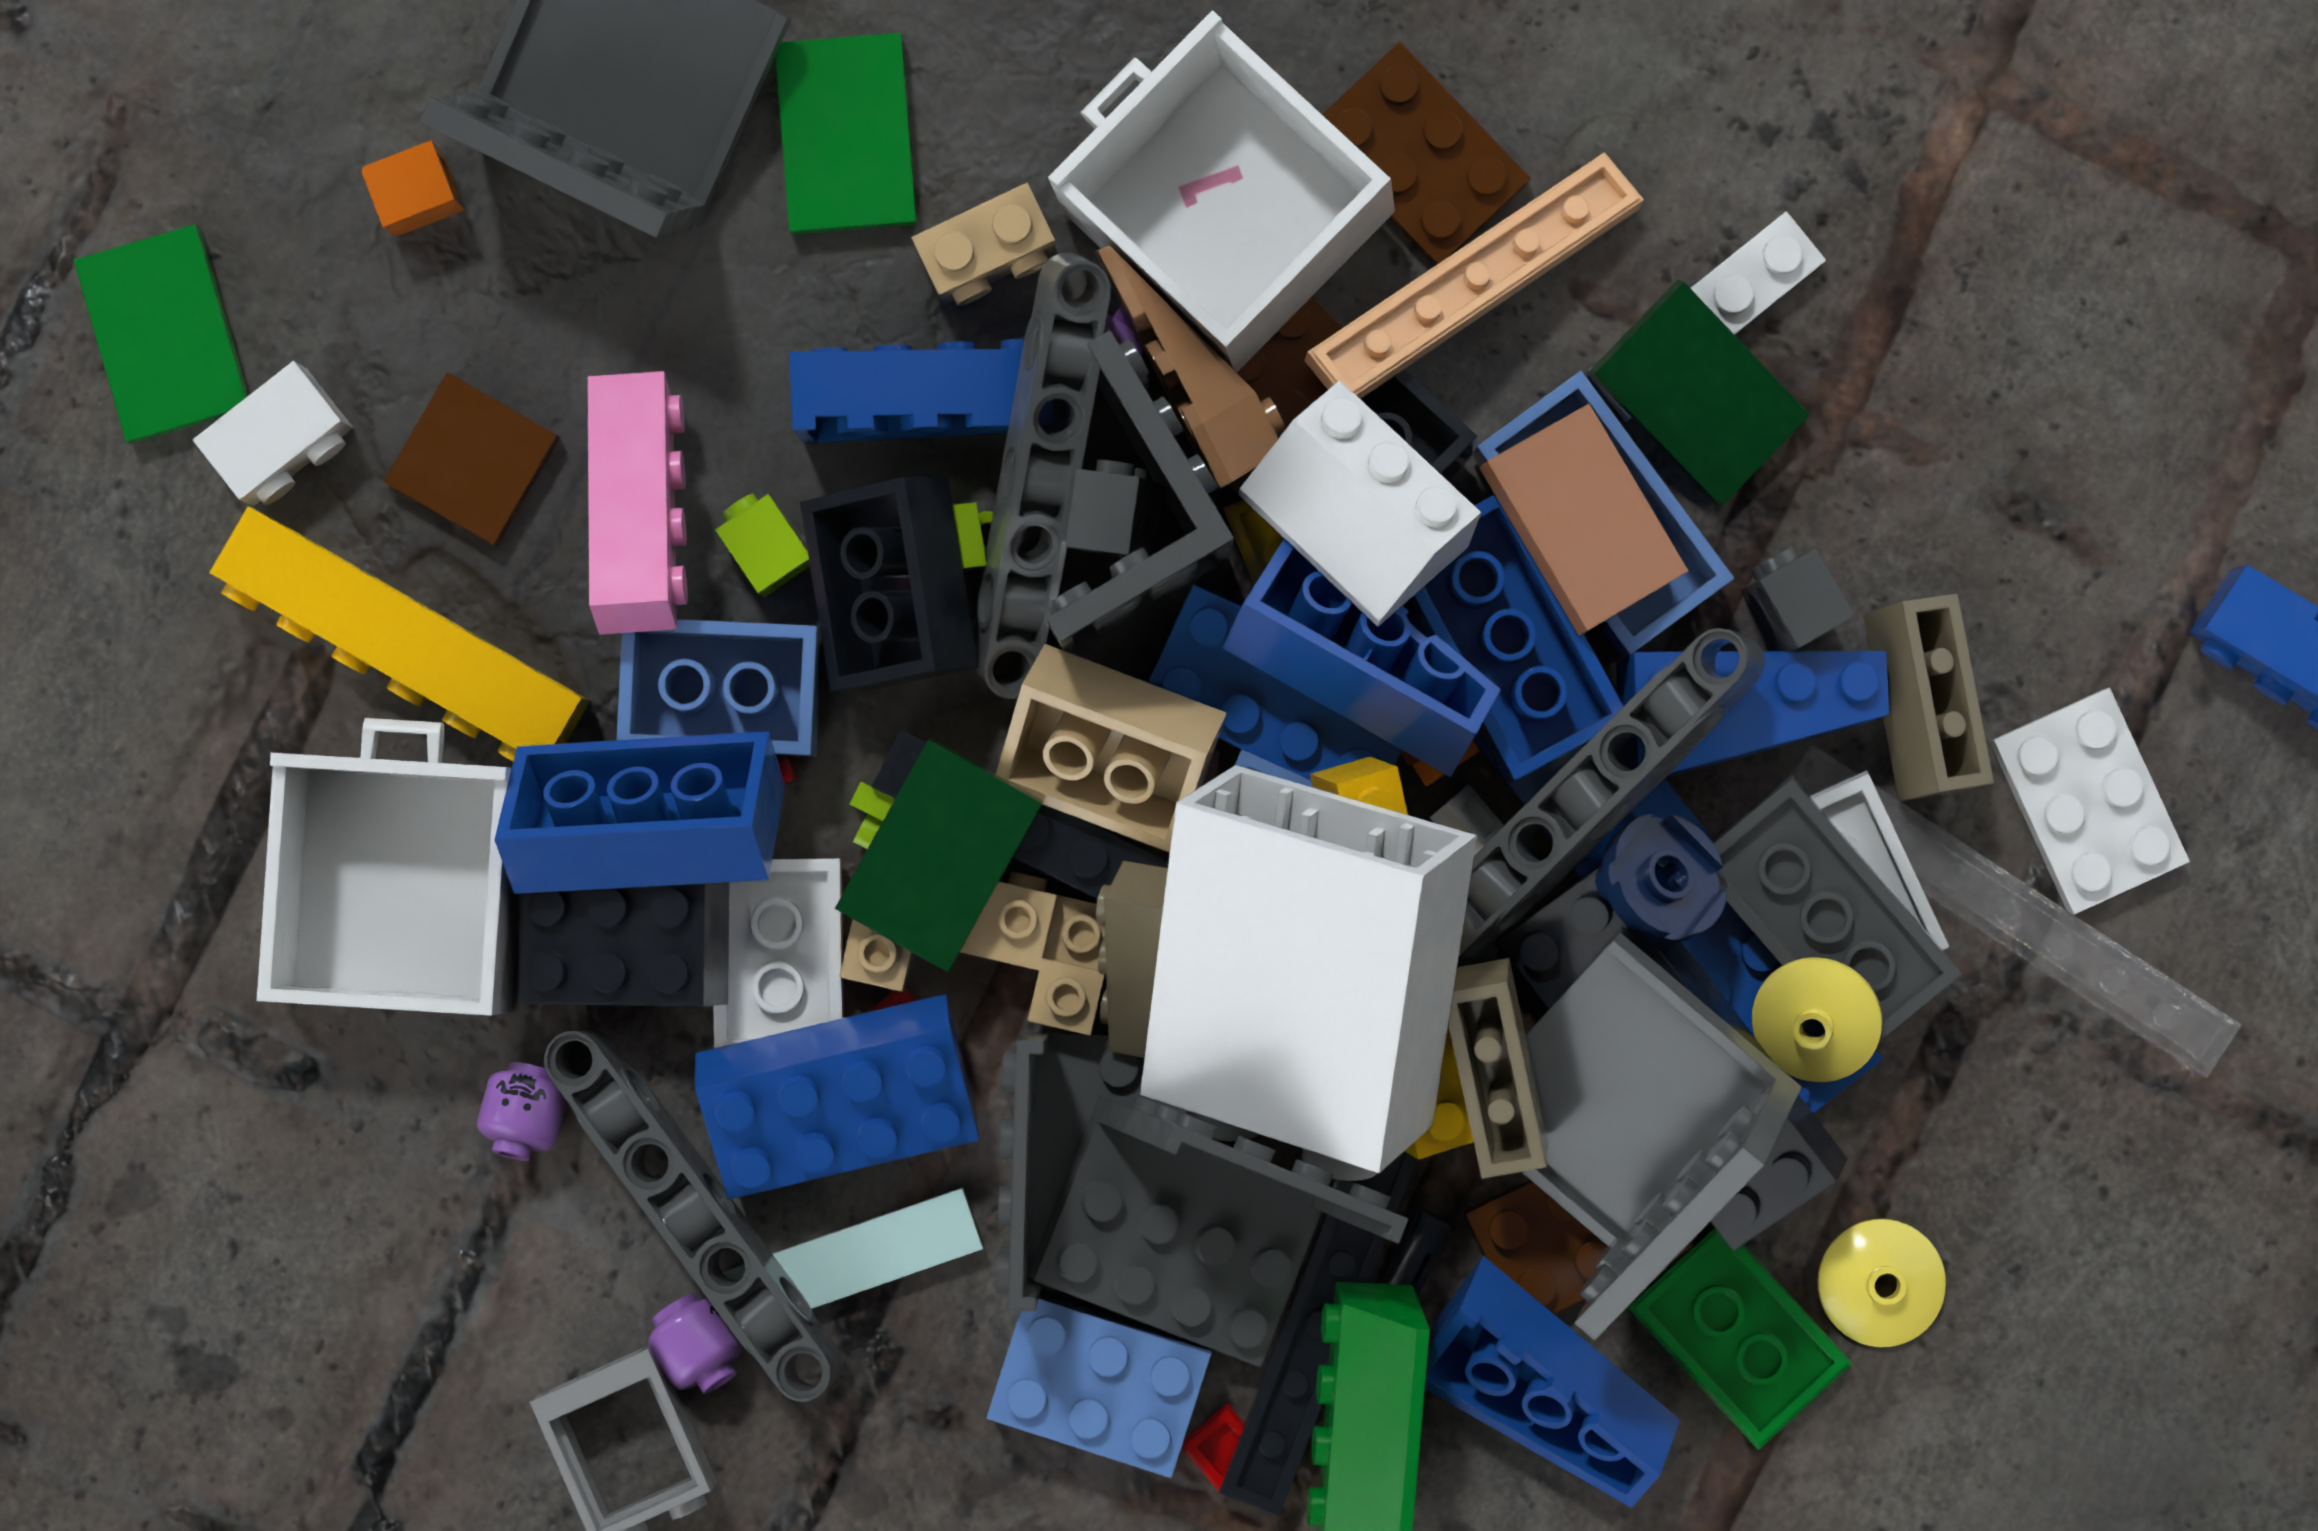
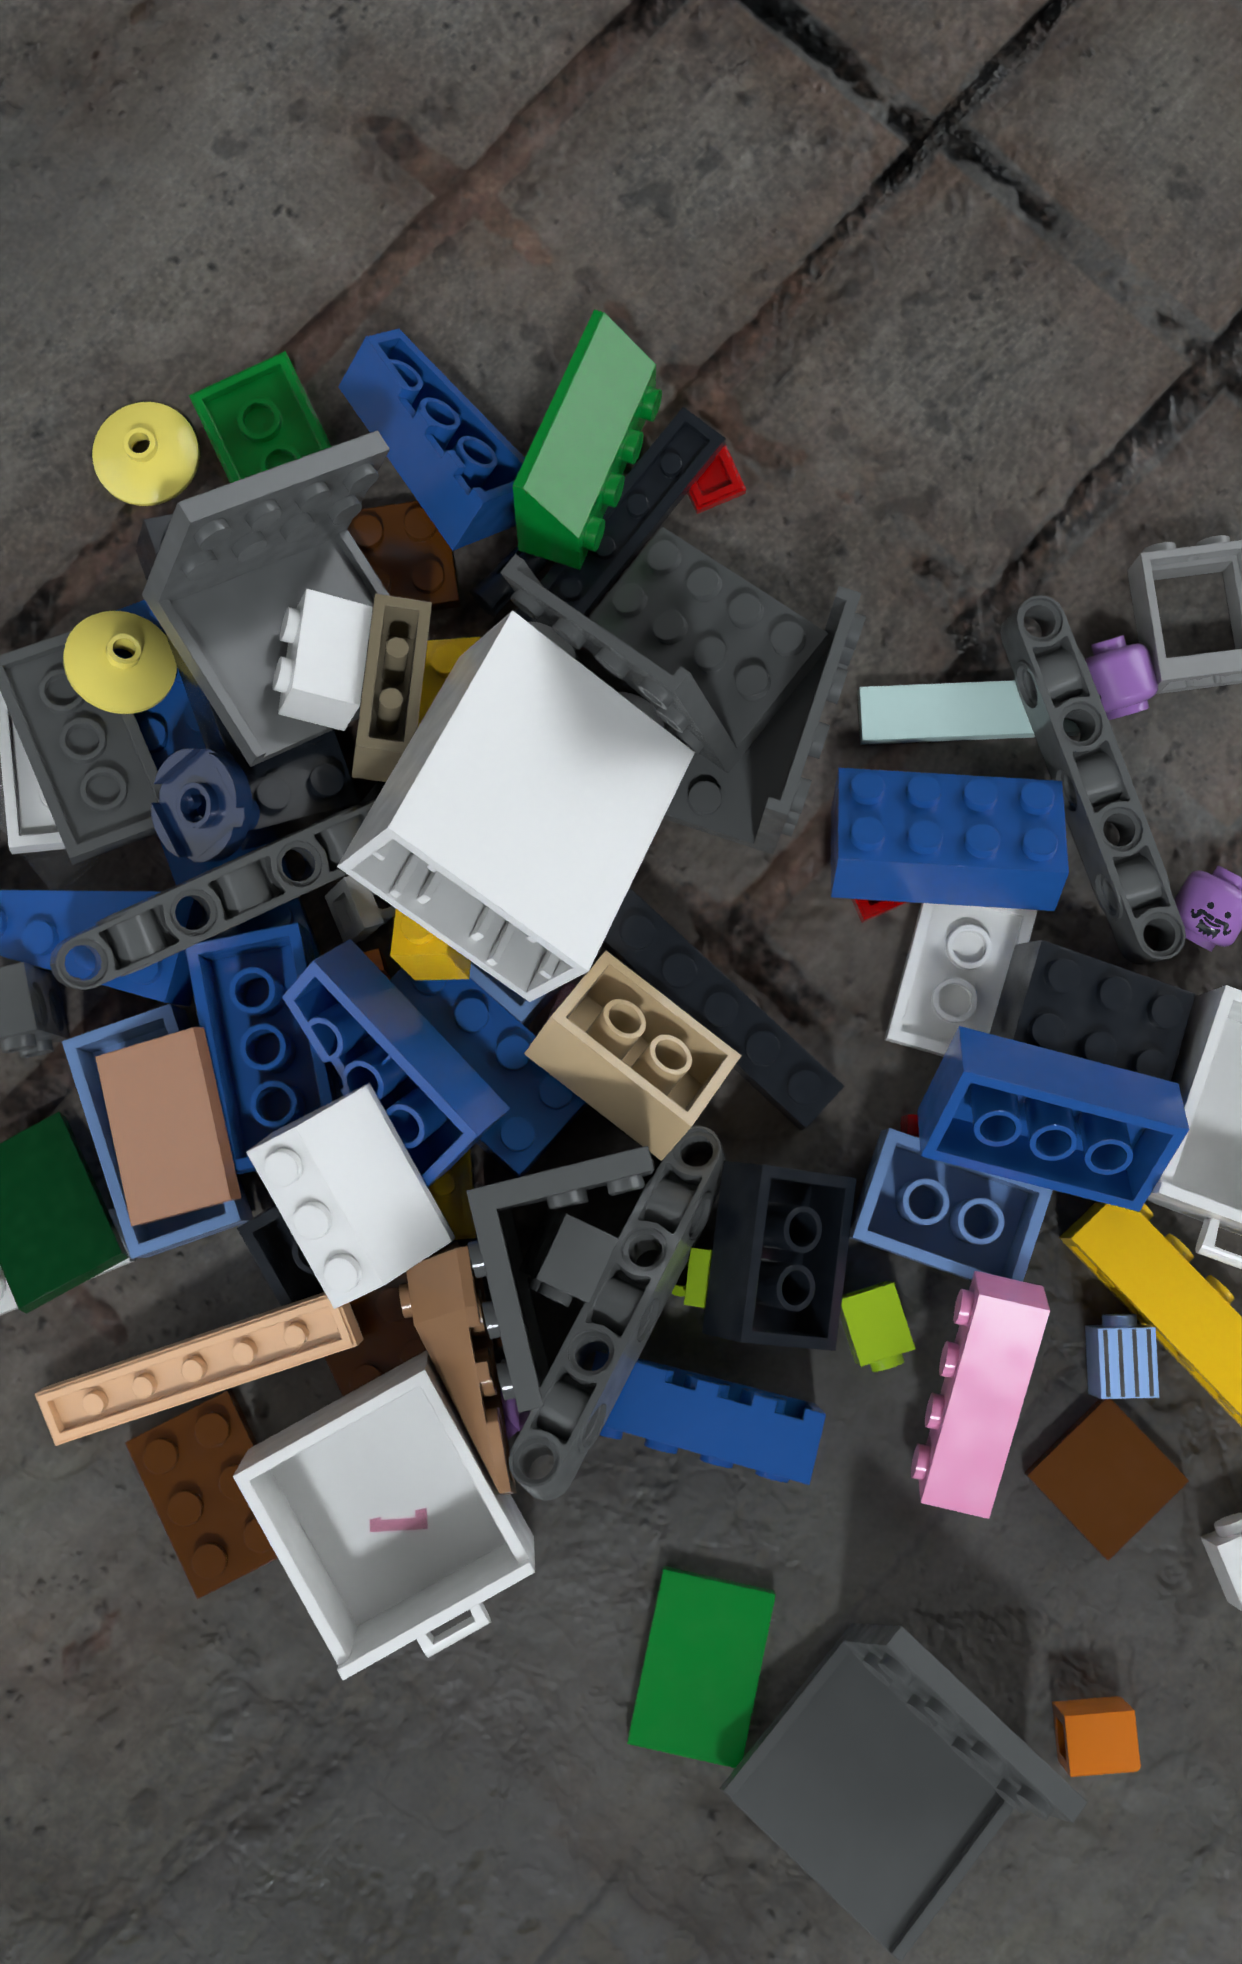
camera: 160 degrees left, 5 degrees down
dark green tile [835,738,1044,972] -> none
tan bracket [839,871,1105,1035] -> none
lime tile [849,782,895,849] -> none
tan brick [911,182,1057,306] -> none
medium blue brick [986,1291,1211,1478] -> none
dark tan brick [1096,861,1168,1058] -> none
none -> white brick [272,588,373,731]
none -> light blue brick [1085,1314,1159,1399]

